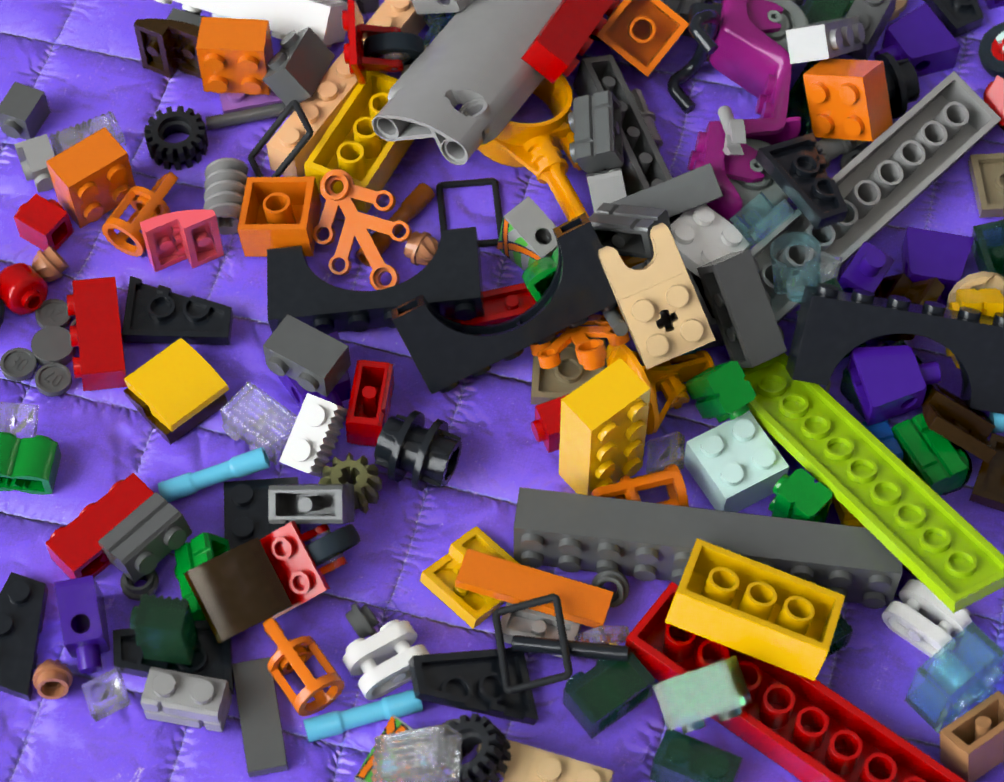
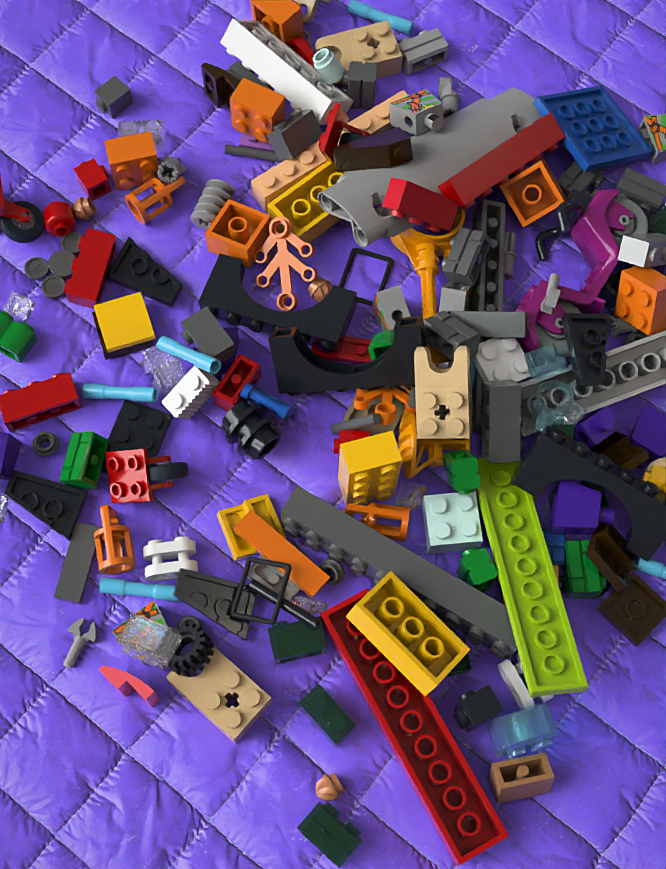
camera: 20 degrees right, 10 degrees up
light grey brick [14,134,55,193] -> none
dark grey brick [98,492,192,583] -> none
clear green brick [130,593,198,665] -> none
coral slope [140,209,224,272] -> none
light grey brick [140,667,232,732] -> none
black tyre [144,106,208,170] -> none
dark brown slope [183,537,293,643] -> none
black piece [248,100,313,177] -> none
dark grey brick [268,484,355,524] -> none
olive gear [318,452,382,514] -> none
dark grey plate [345,602,379,638] -> none
dark orange piece [356,183,435,267] -> none
clear green brick [652,655,752,734] -> none
none -> light grey connector [157,156,186,183]
none -> medium azure piece [157,336,221,374]
none -> blue plate [240,383,298,420]
none -> dark grey bar [331,413,382,434]
none -> dark brown slope [332,127,413,172]
none -> red brick [382,177,459,233]
none -> black brick [453,685,503,733]

